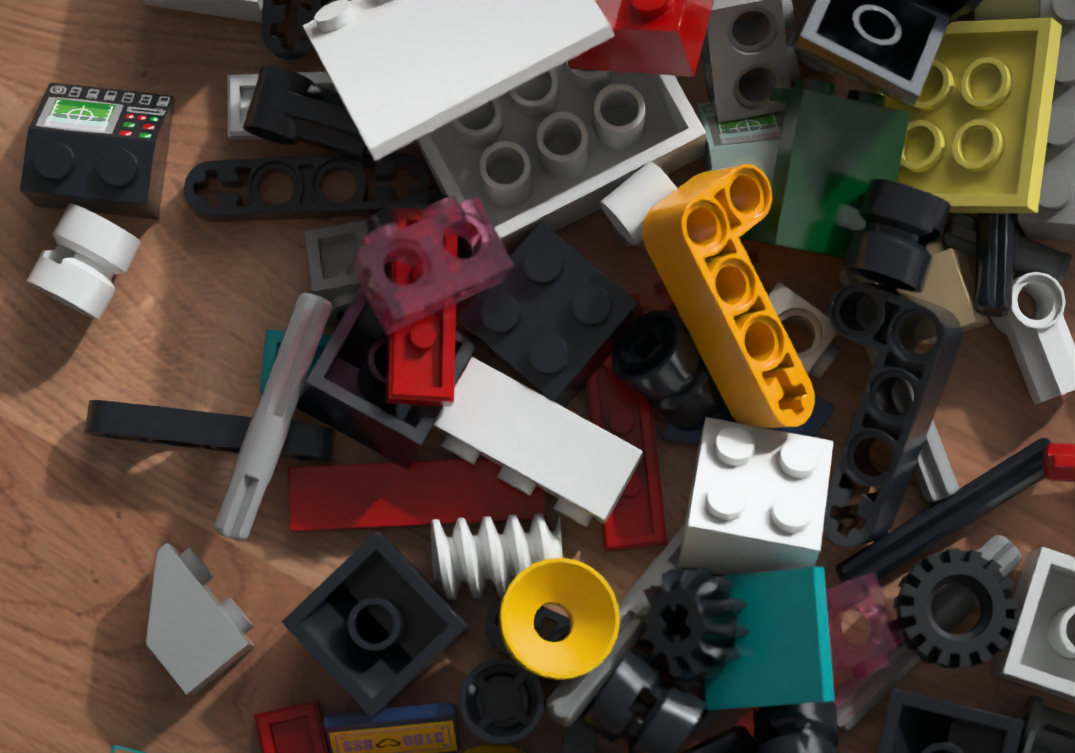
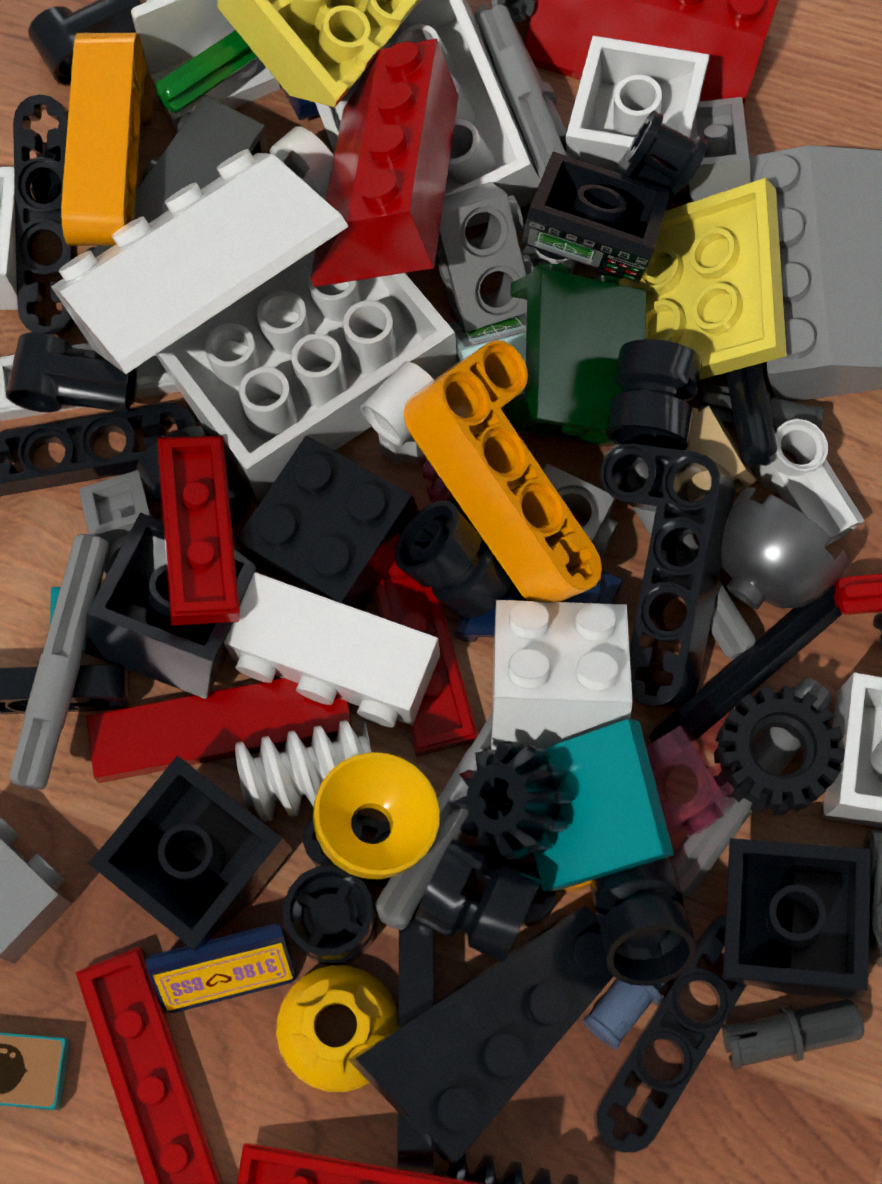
camera: 10 degrees left, 10 degrees down
clear pink brick [351,195,514,336] -> none
none -> flat silver cylinder [721,487,849,609]

